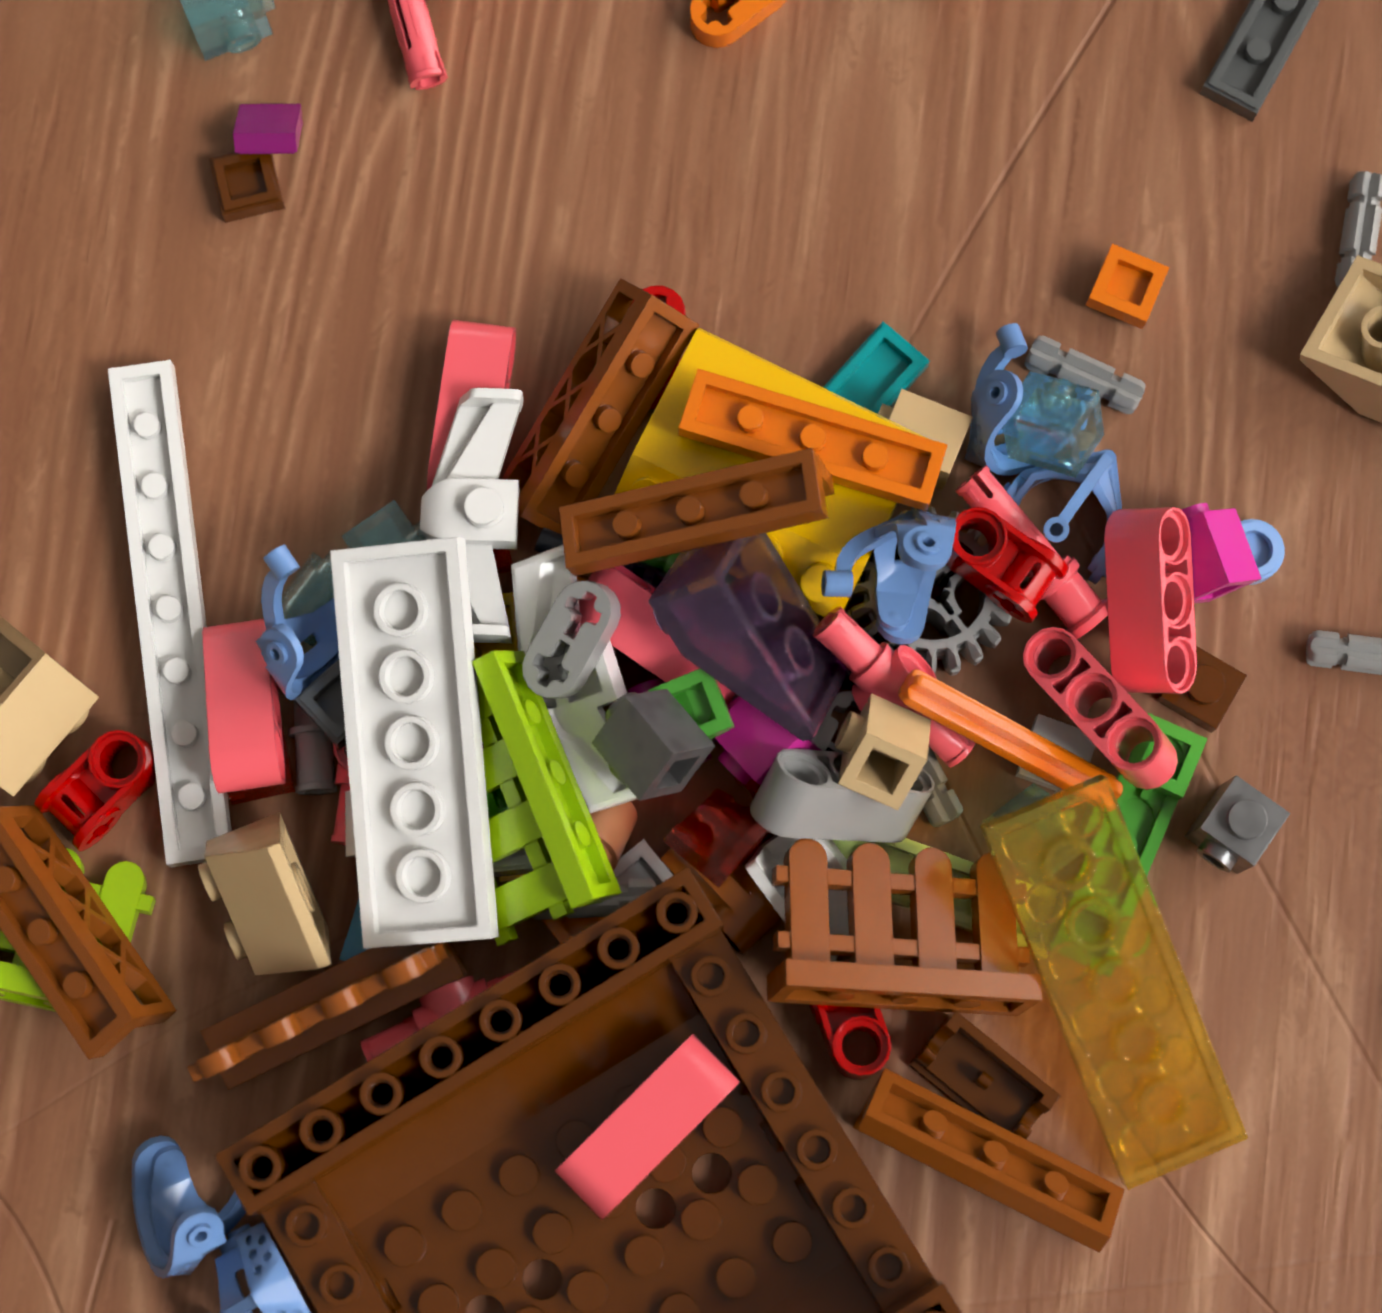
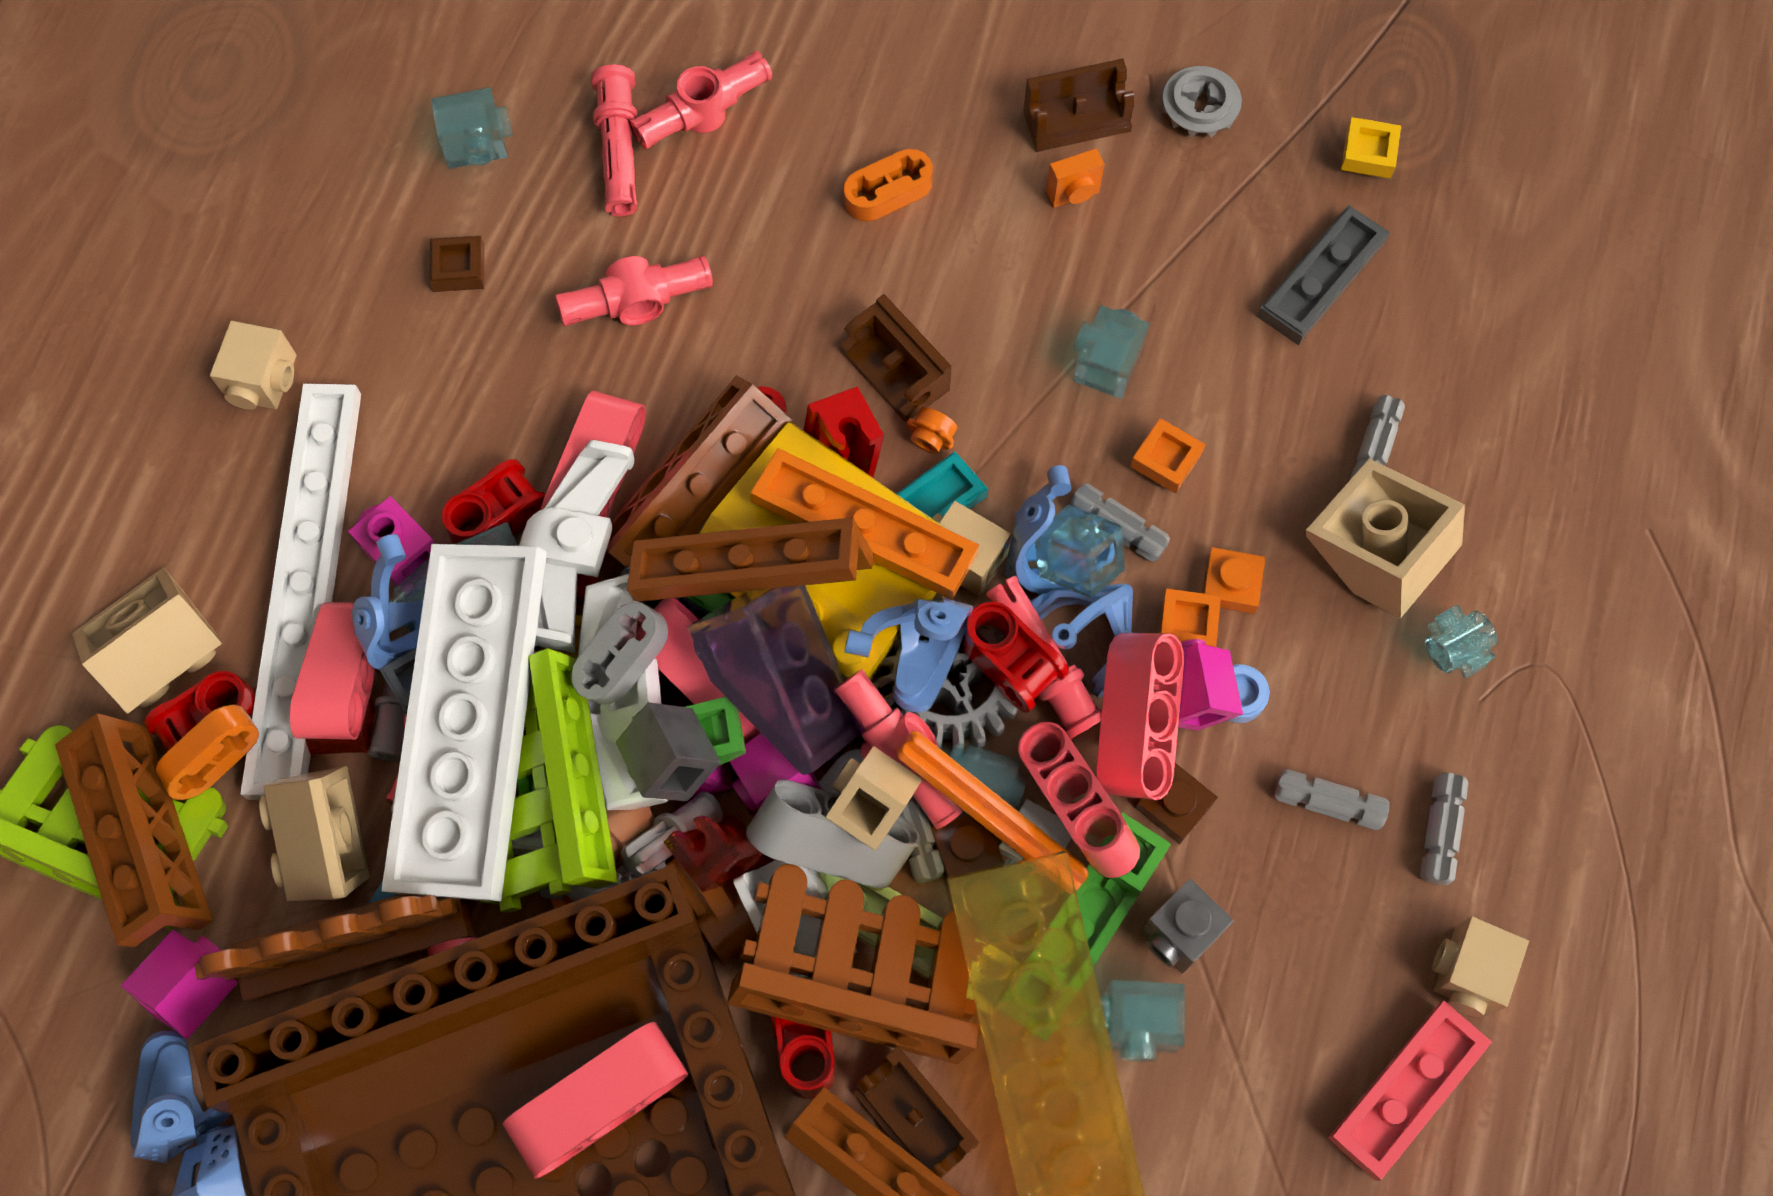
camera: 15 degrees right, 10 degrees down
magenta tile [233,104,303,154] -> none
none -> dark pink brick [120,930,238,1040]
none -> orange beam [155,705,259,800]
none -> tan brick [210,321,297,410]
none -> dark pink brick [348,496,435,594]
none -> red piece [442,459,546,545]
none -> coral pin [555,255,713,327]
none -> light grey axle [621,791,723,877]
none -> red hinge [804,386,884,478]
none -> reddish brown hinge [840,294,952,423]
none -> orange plate [907,407,958,454]
none -> reddish brown plate [931,815,1004,886]
none -> clear light blue brick [950,745,1029,808]
none -> clear light blue brick [1074,305,1150,399]
none -> clear light blue brick [1095,980,1185,1061]
none -> orange plate [1159,588,1221,647]
none -> orange plate [1203,547,1266,614]

